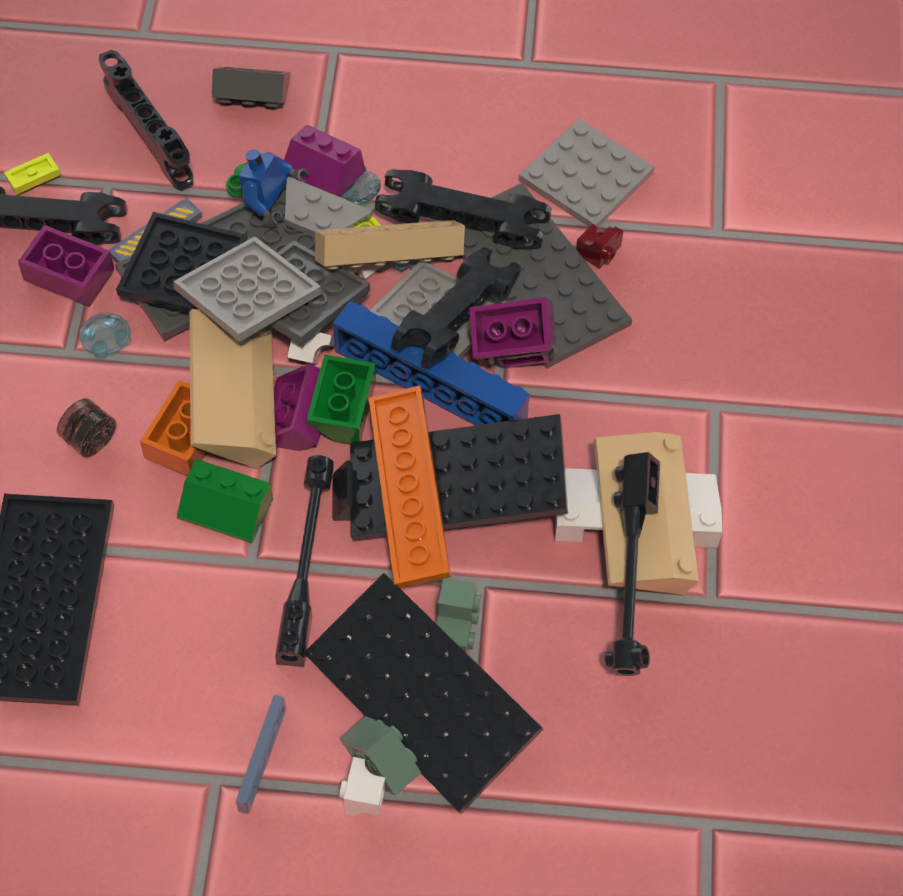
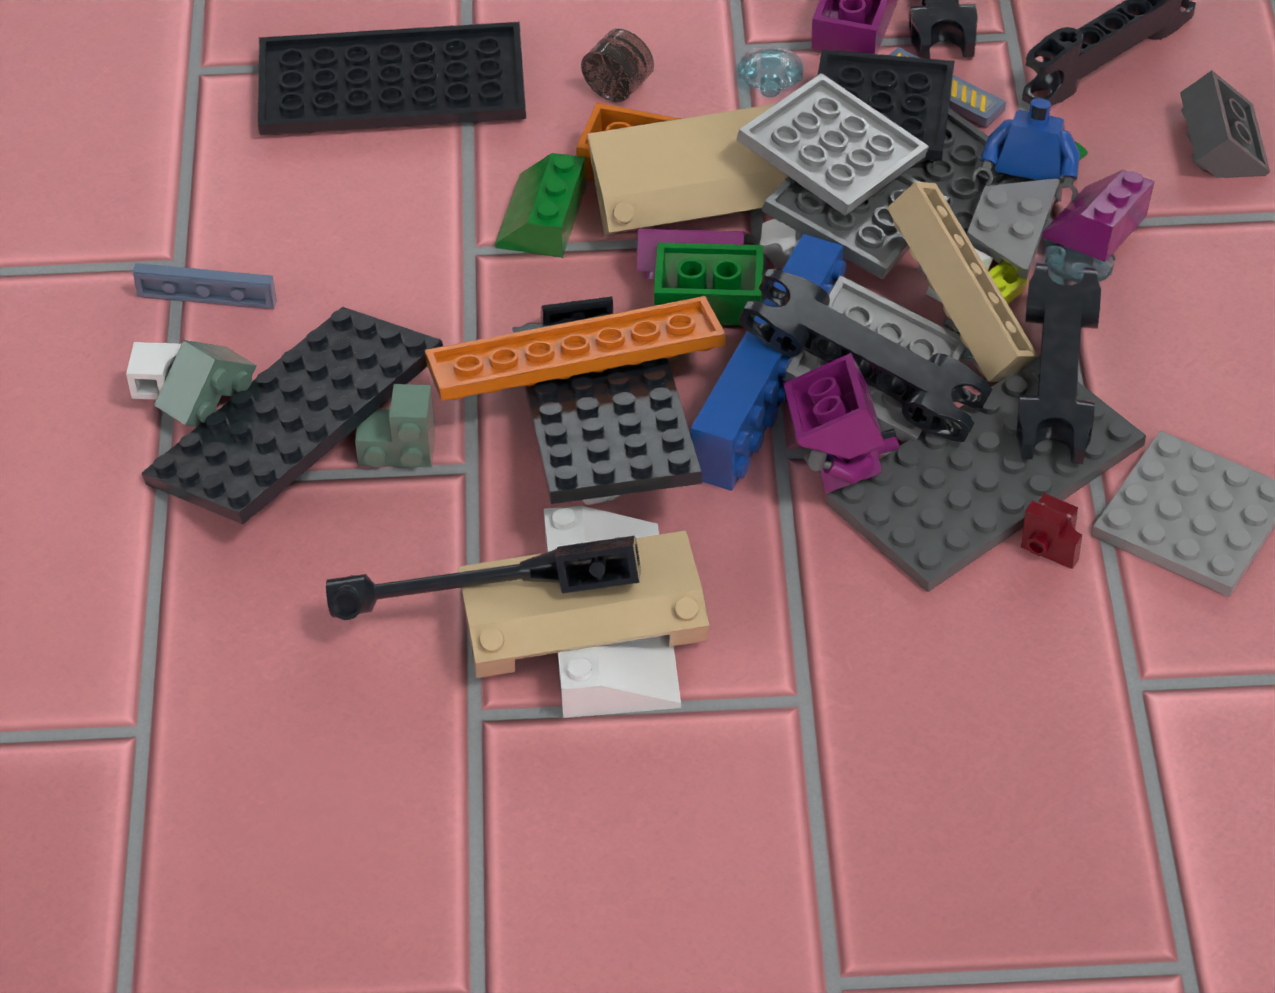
camera: 85 degrees right, 10 degrees down
black bar [275,455,334,667] -> none

